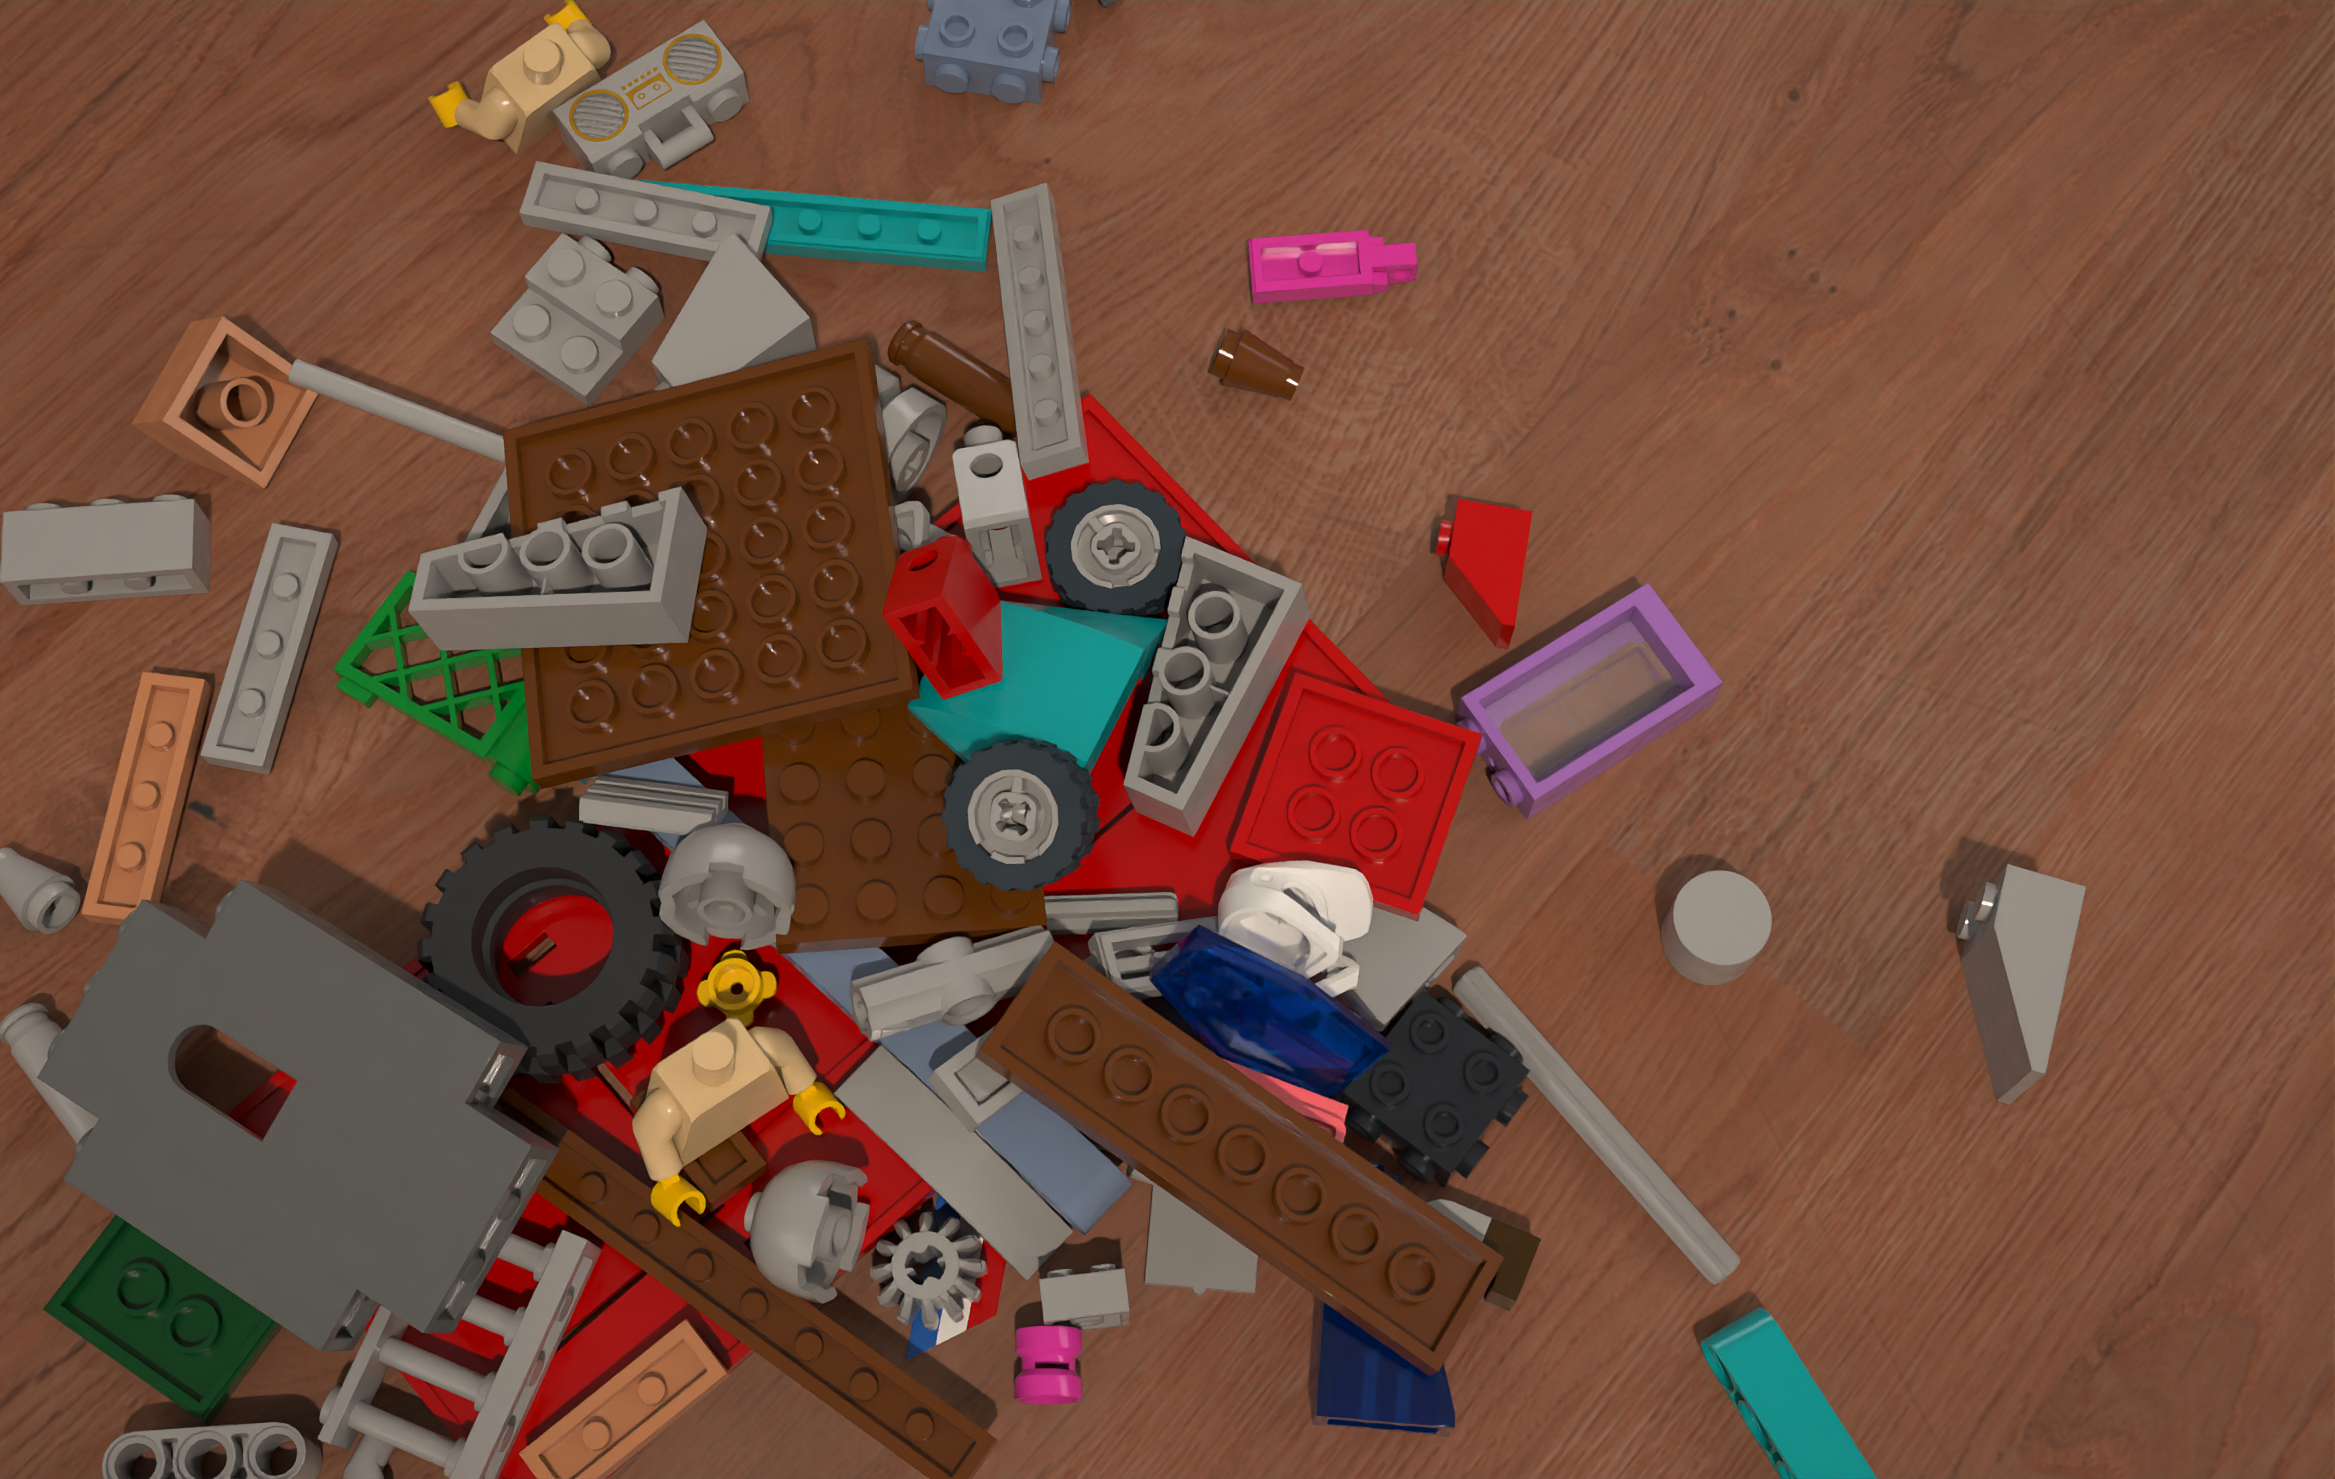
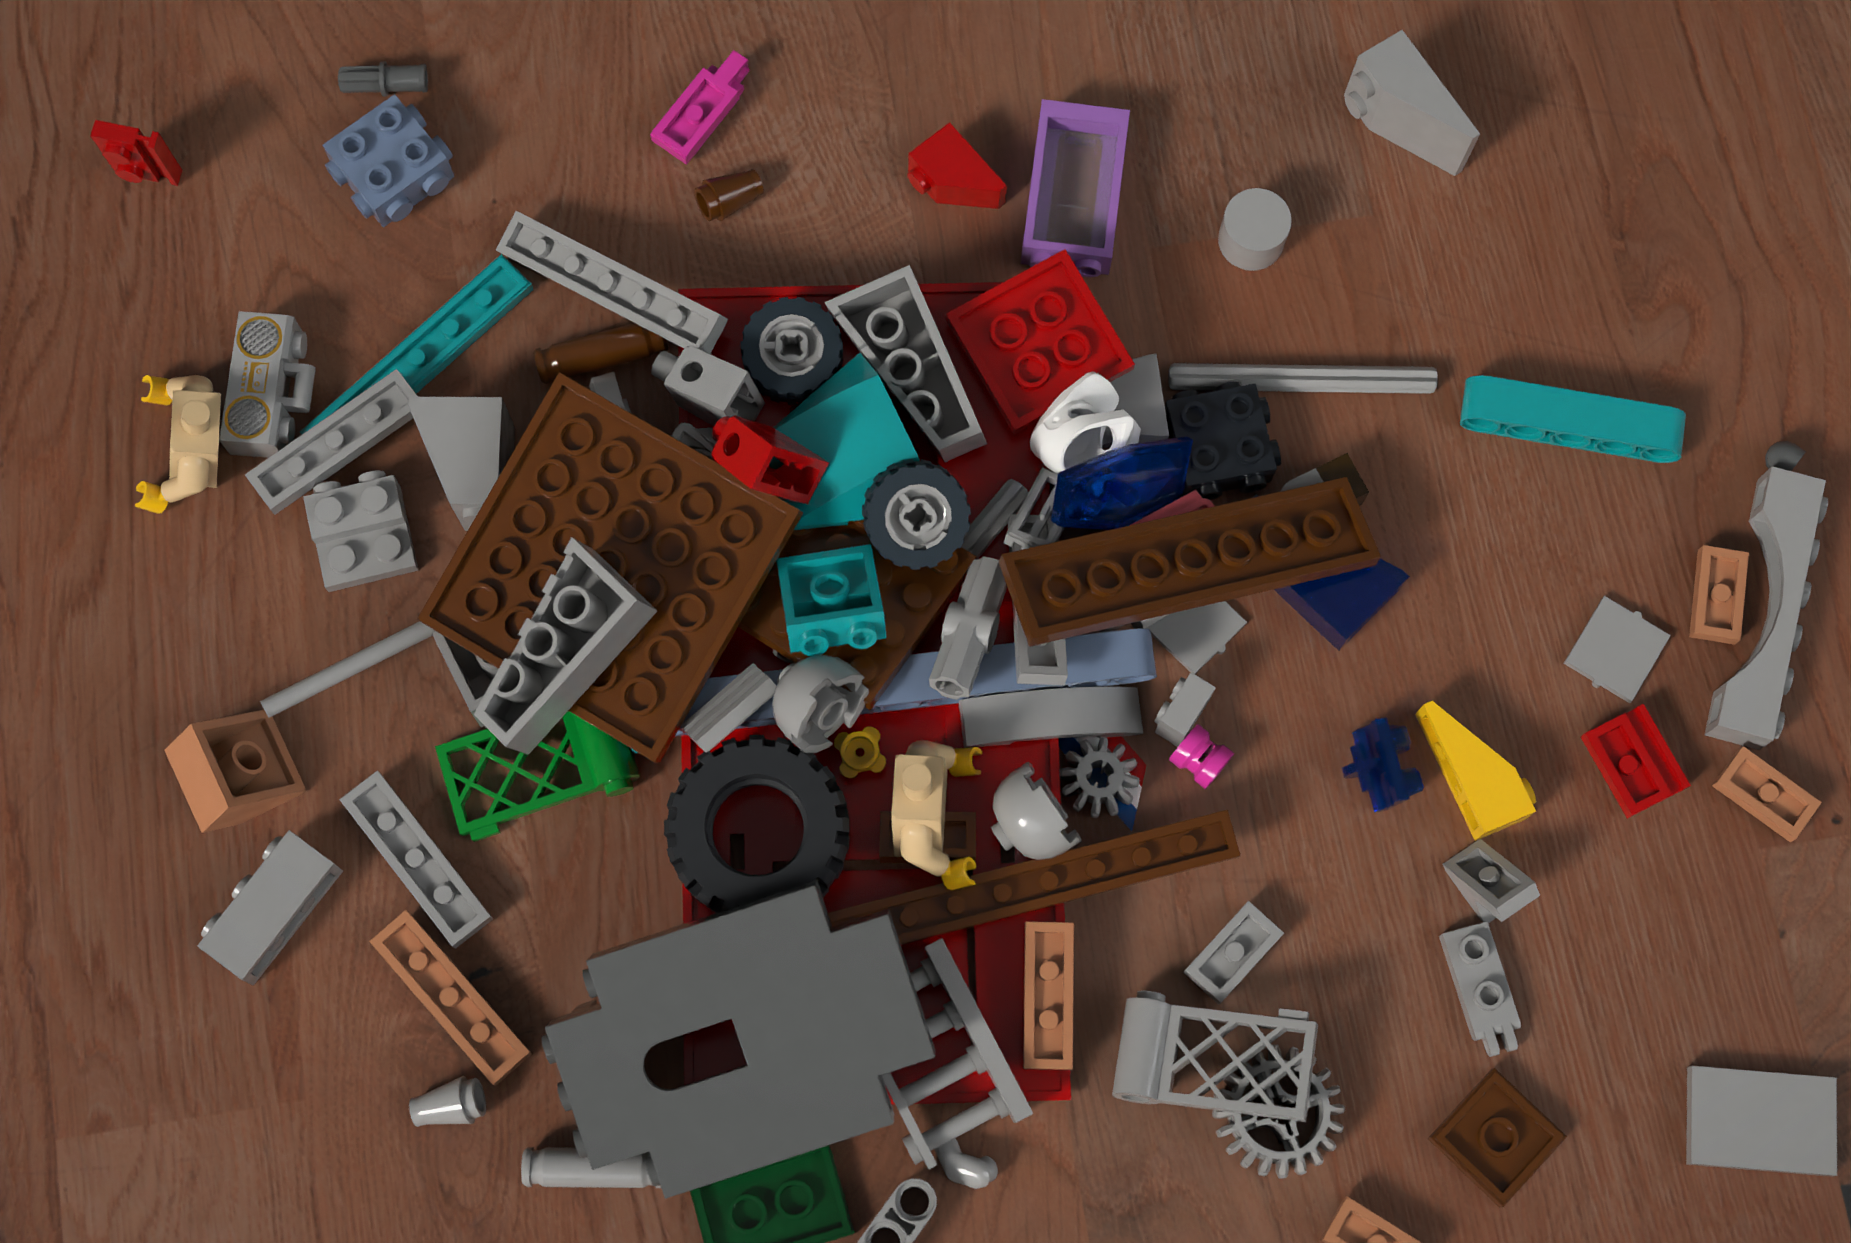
camera: 50 degrees left, 5 degrees up
none -> teal plate [777,544,887,656]

